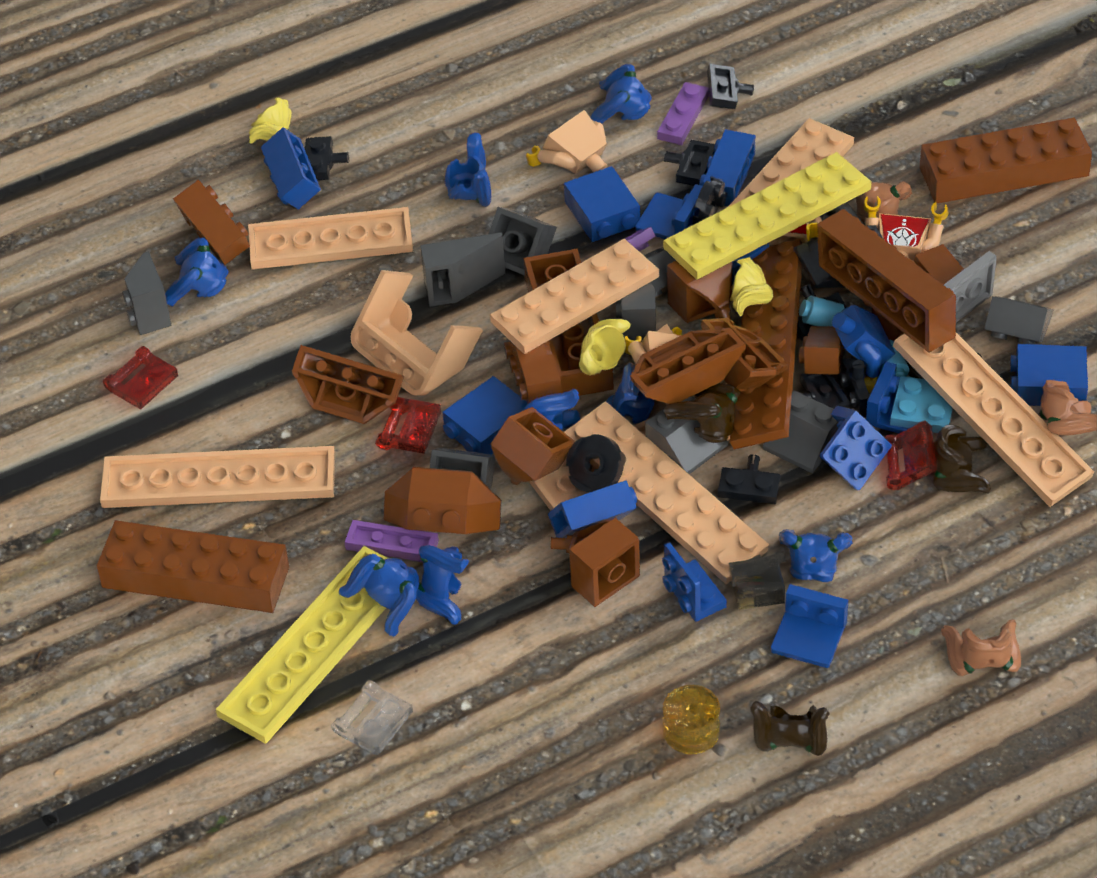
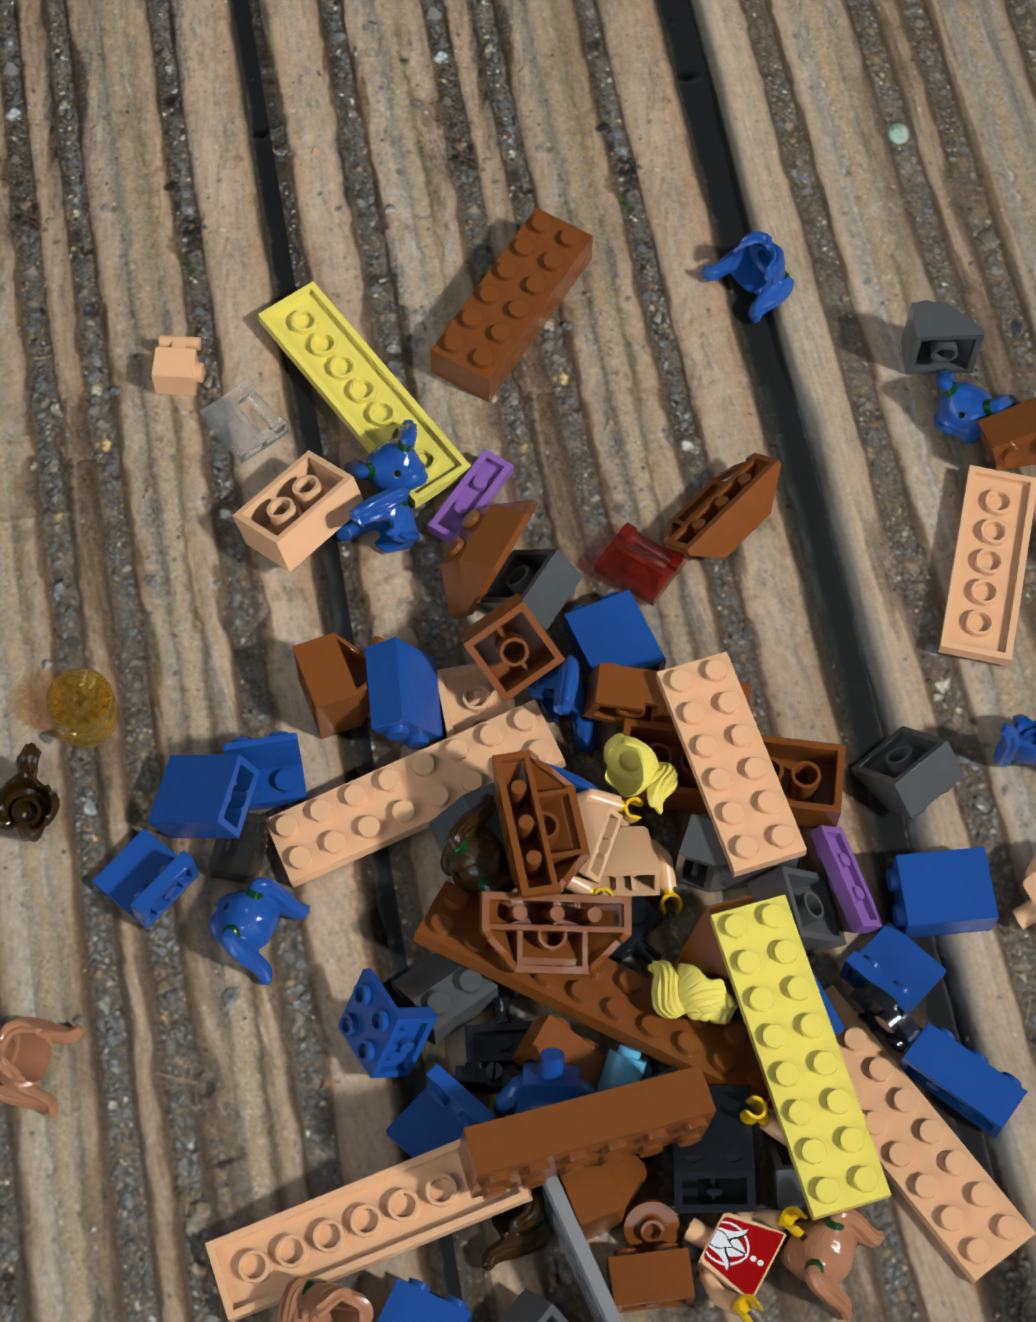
camera: 105 degrees right, 15 degrees up
light nougat plate [100,446,335,508] -> none
clear red plate [103,346,179,410] -> none
light nougat windscreen [350,270,483,396] -> none
dark grey slope [420,232,505,307] -> none
black plate [566,434,626,493] -> none
black plate [664,140,715,186] -> none
black plate [718,454,780,504] -> none
clear red plate [884,420,937,490] -> none
medium azure plate [890,376,953,433] -> none
dark brown hair [932,425,991,493] -> none
none -> blue brick [148,754,260,838]
none -> light nougat brick [151,335,205,396]
none -> light nougat brick [232,450,364,572]
none -> blue hair [700,232,794,323]

